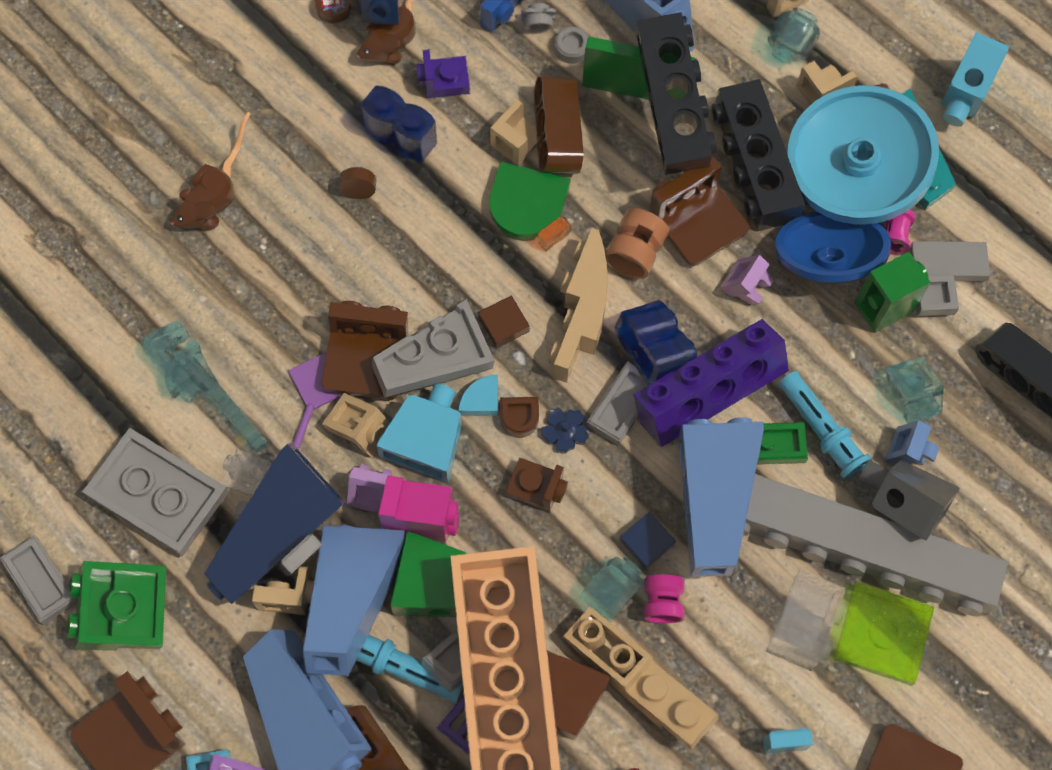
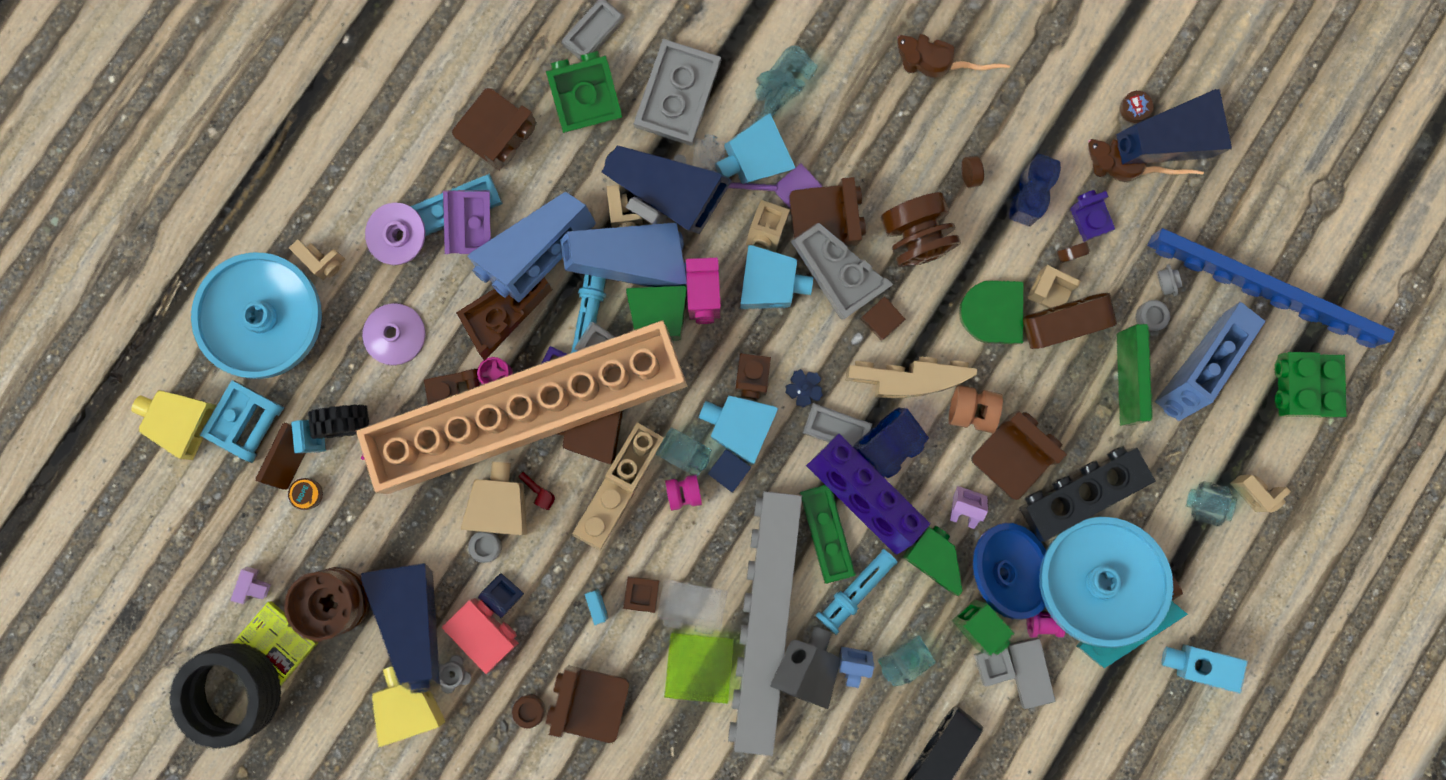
camera: 75 degrees right, 15 degrees up
lavender tile [347,464,392,513] -> none
medium azure tile [459,375,498,416] -> none
reddish brown tile [500,397,539,438] -> none
clear orange piece [538,217,572,252] -> none
black brick [635,12,717,175] -> none
medium blue slope [678,417,764,577] -> none
tan panel [796,61,858,105] -> none
none -> reddish brown tile [623,576,660,613]
none -> medium azure torso [698,396,778,465]
none -> medium azure torso [715,113,795,184]
none -> reddish brown wheel [880,192,961,267]
none -> green slope [902,525,963,596]
none -> reddish brown tile [1057,241,1090,263]

